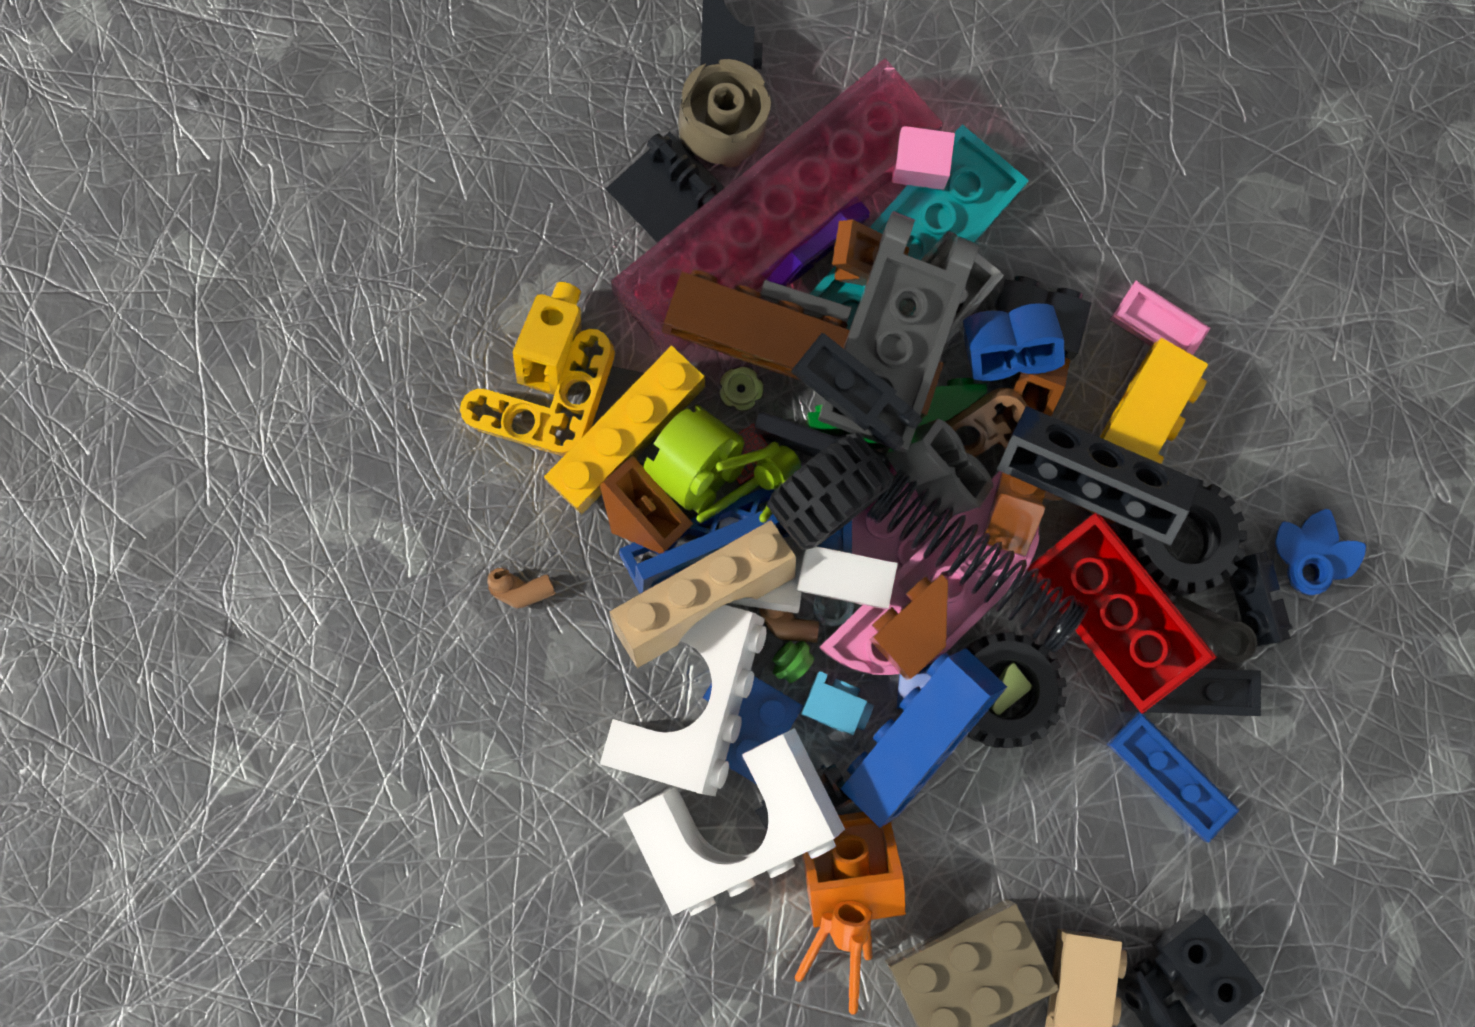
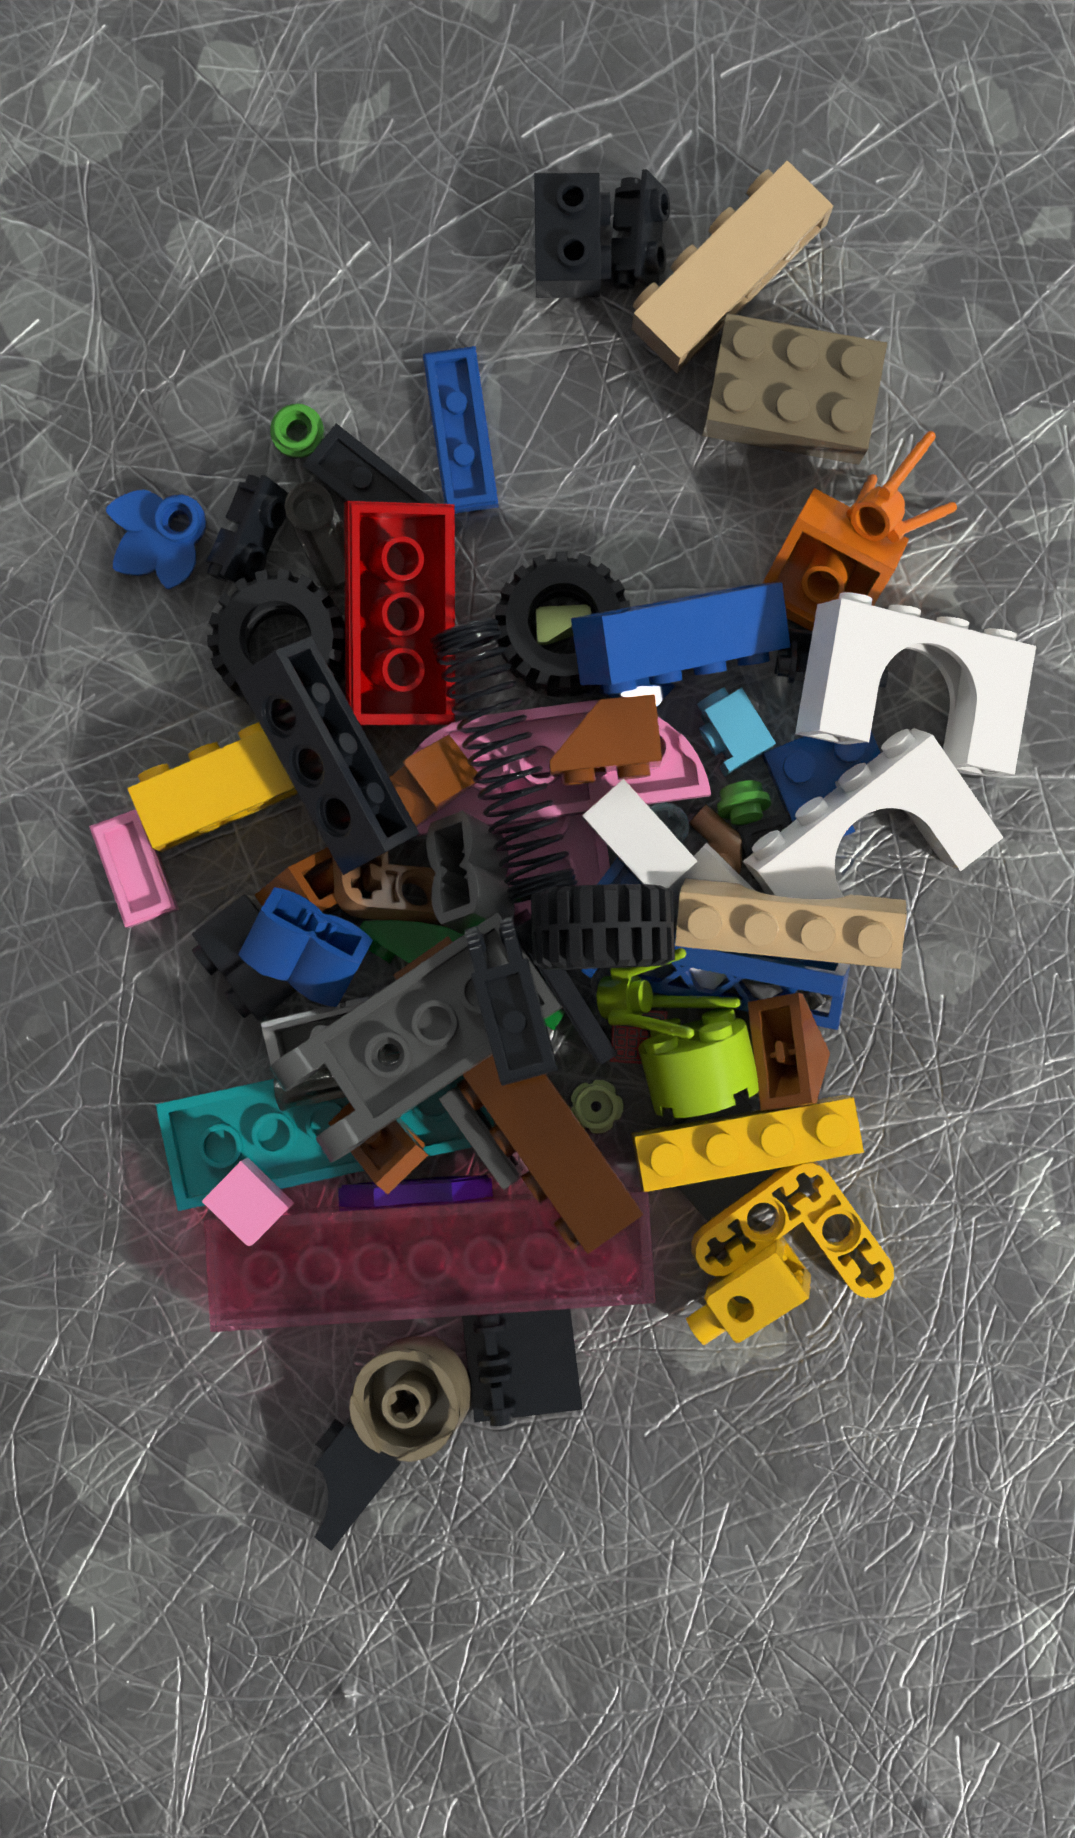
camera: 135 degrees left, 5 degrees up
medium nougat arm [487,568,556,609] -> none
none -> bright green plate [270,404,324,459]

